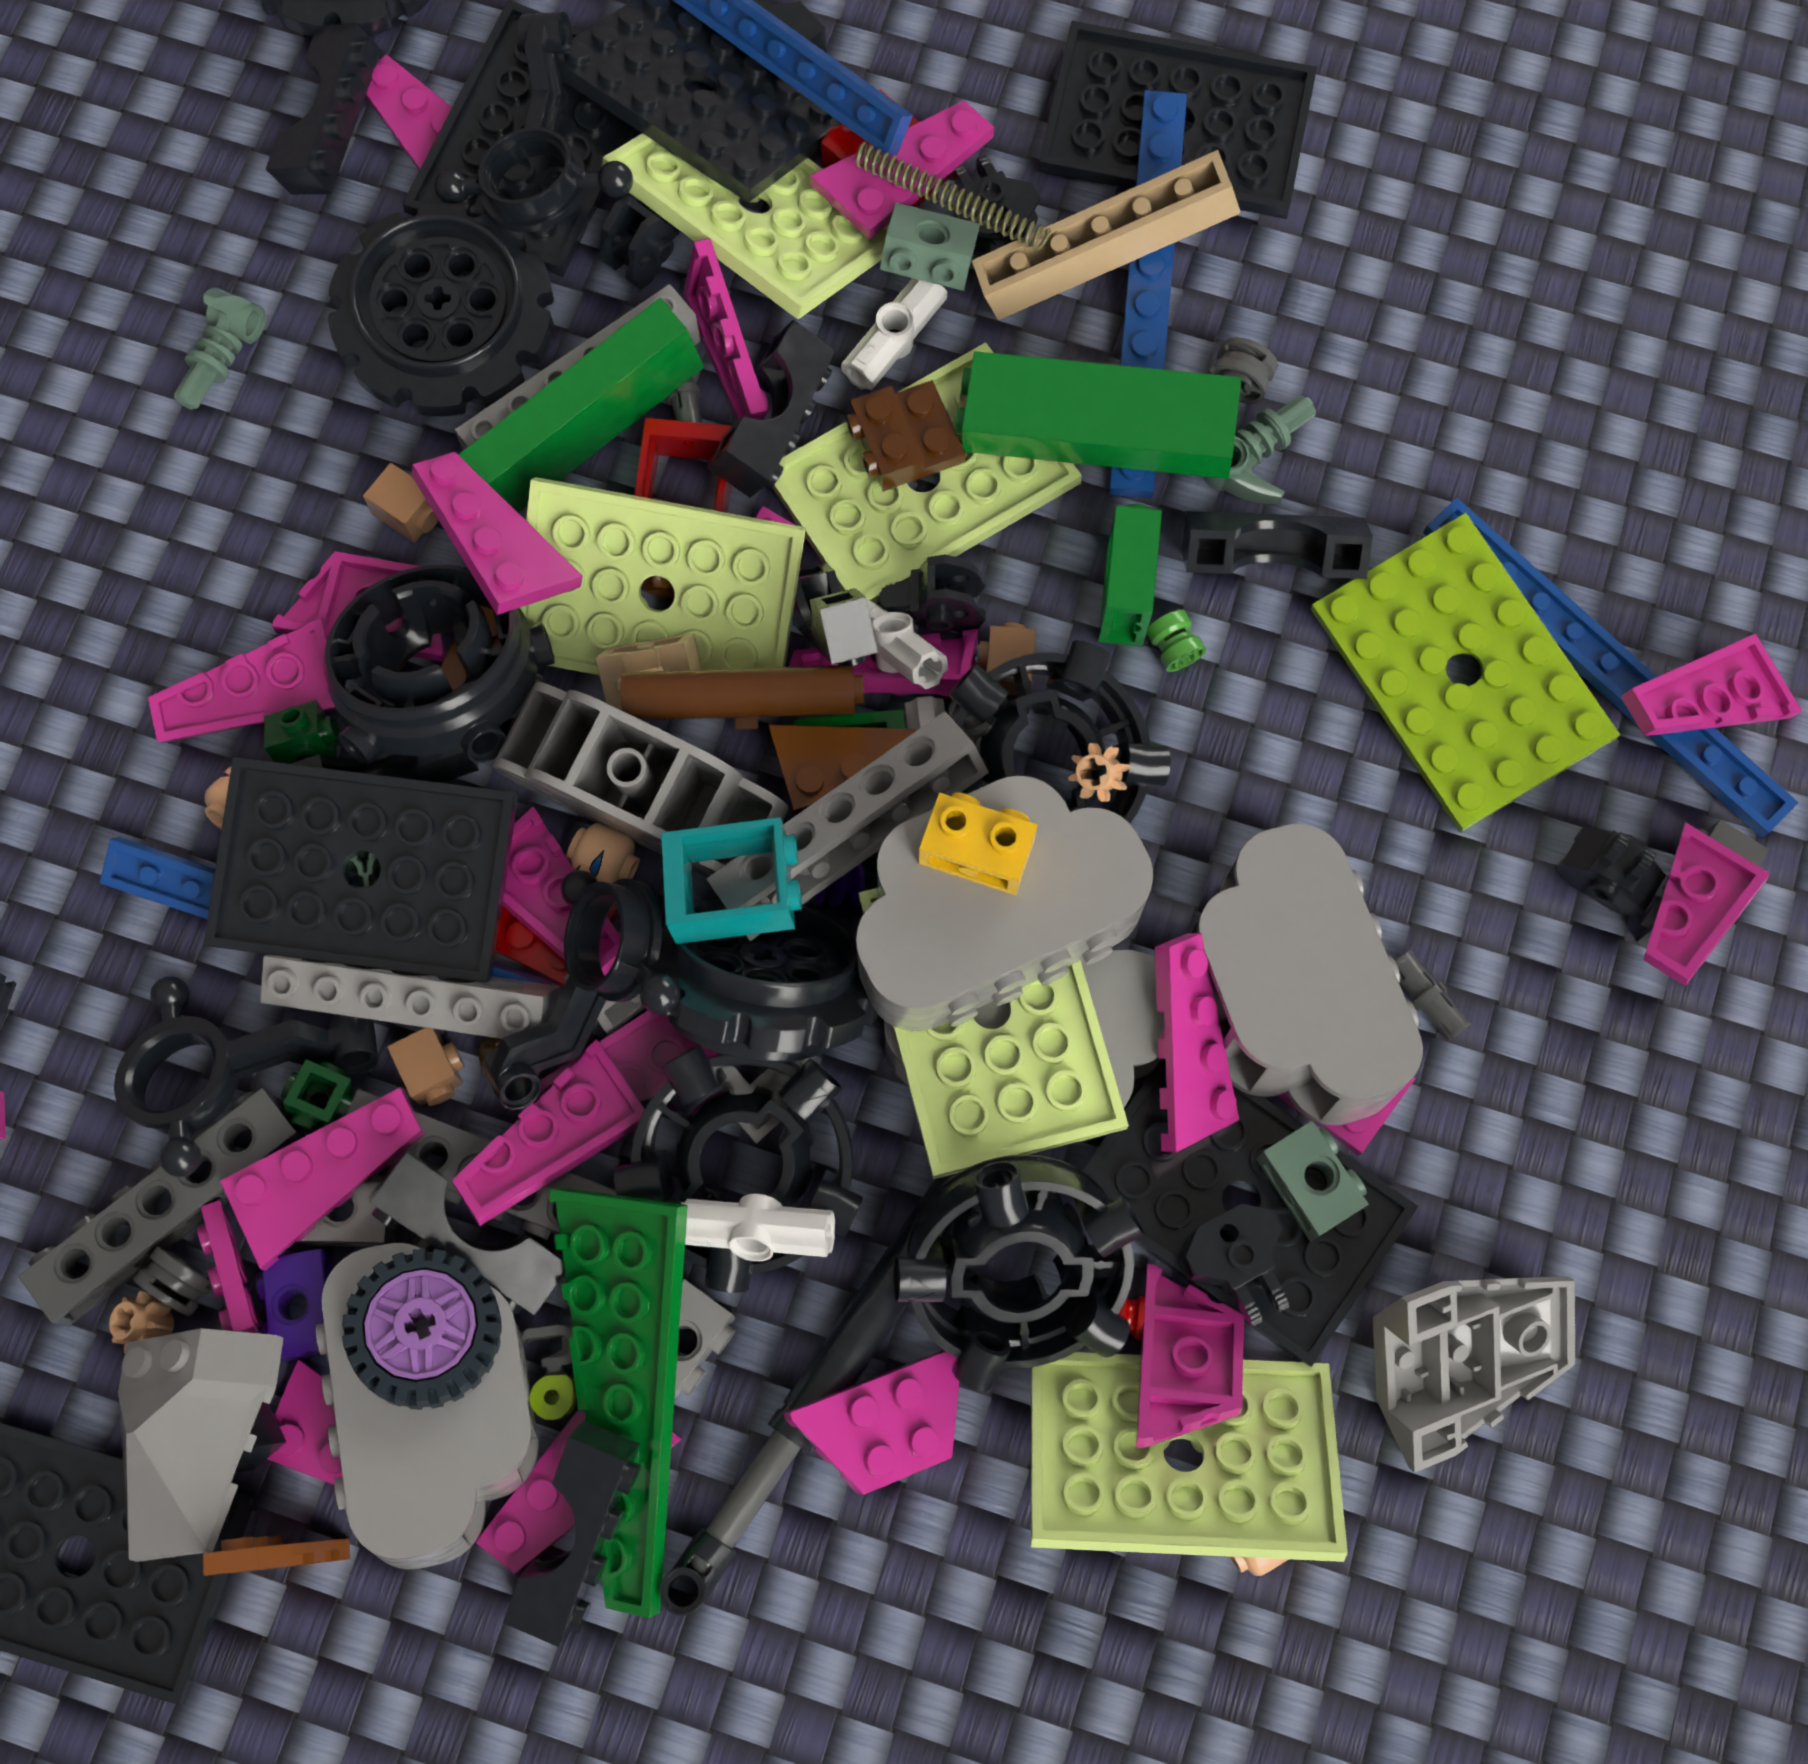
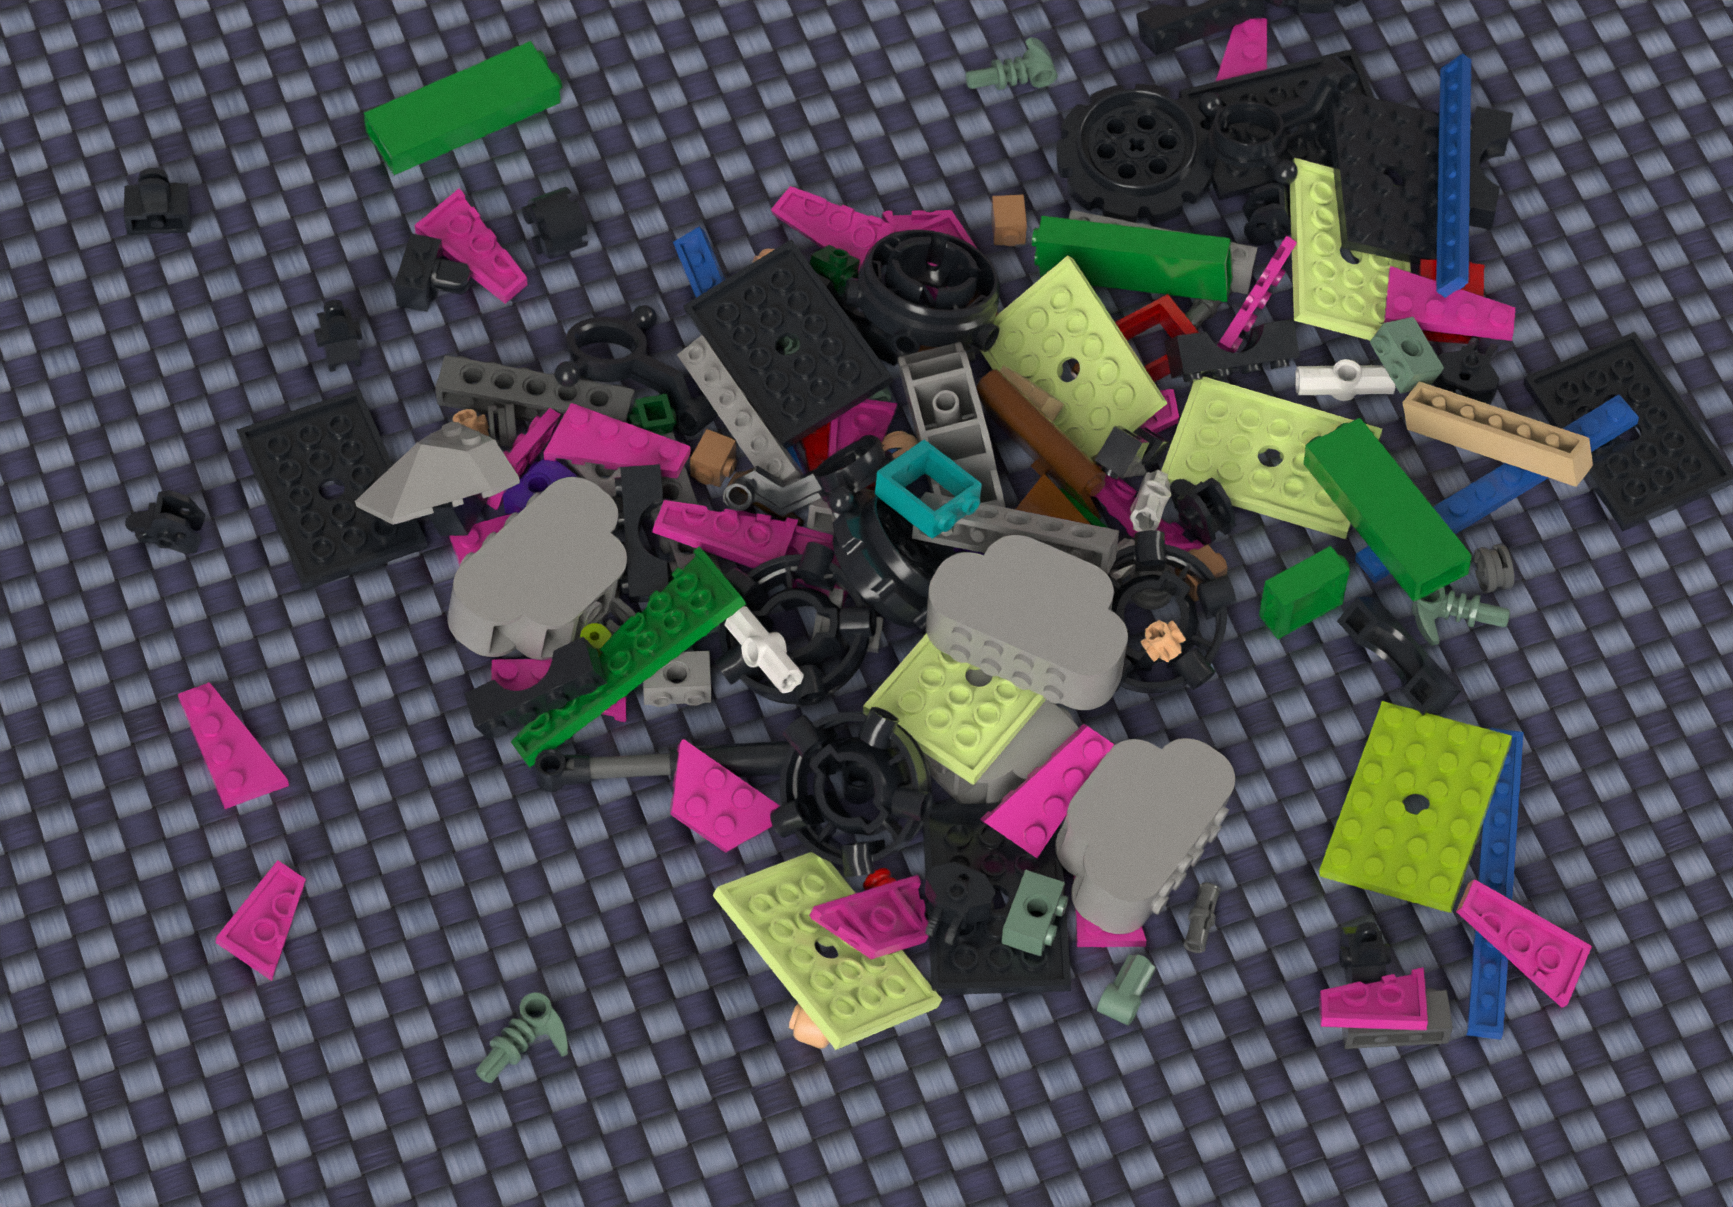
camera: 50 degrees right, 15 degrees down
dark orange wing [203,1536,350,1576] -> none
wheel [342,1248,502,1410] -> none
dark pink wing [411,452,583,615] -> none
reddish brown plate [845,380,966,492] -> none
olive piece [855,141,1051,251] -> none
yellow brick [919,792,1038,896] -> none
bright green wheel [1146,610,1207,672] -> none
light grey wedge [1373,1276,1575,1473] -> none
none -> sand green piece [1097,954,1155,1026]

